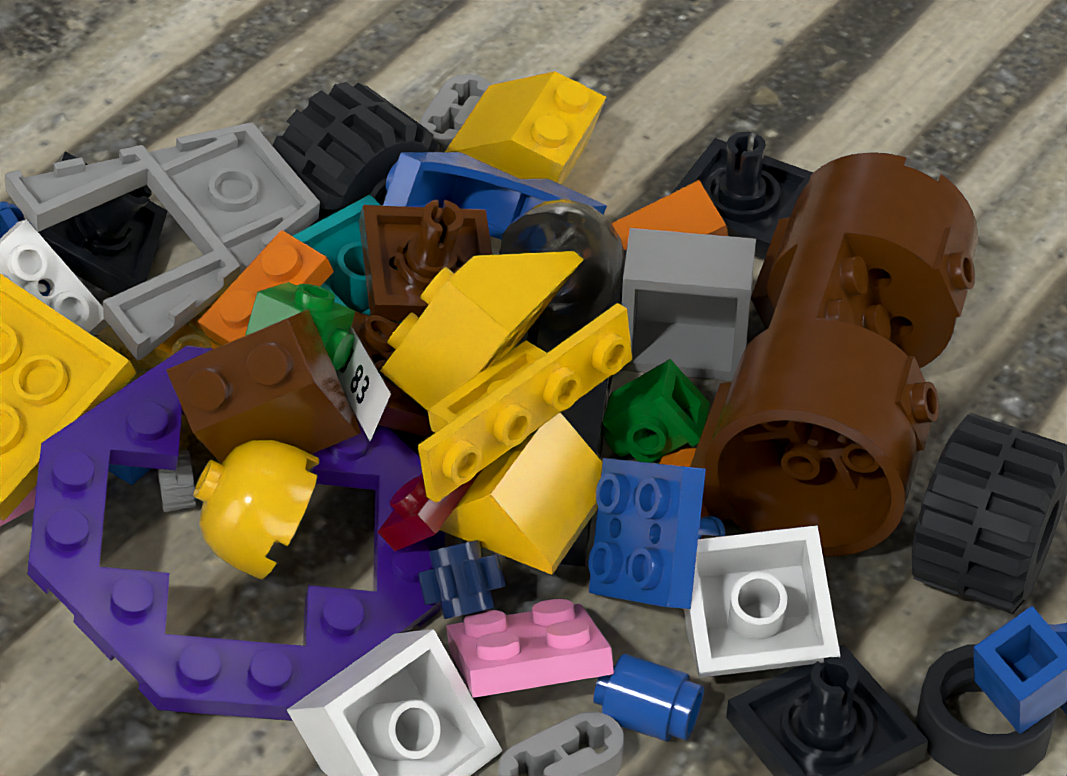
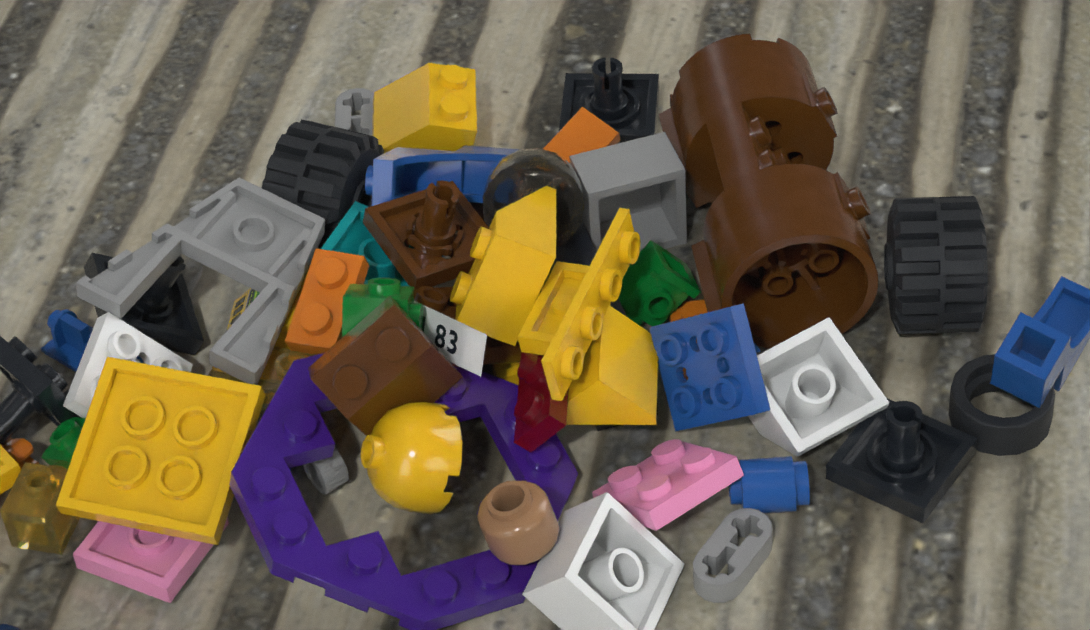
camera: 20 degrees left, 0 degrees up
dark blue gear [418,540,505,619] -> none
none -> medium nougat head [477,480,559,565]

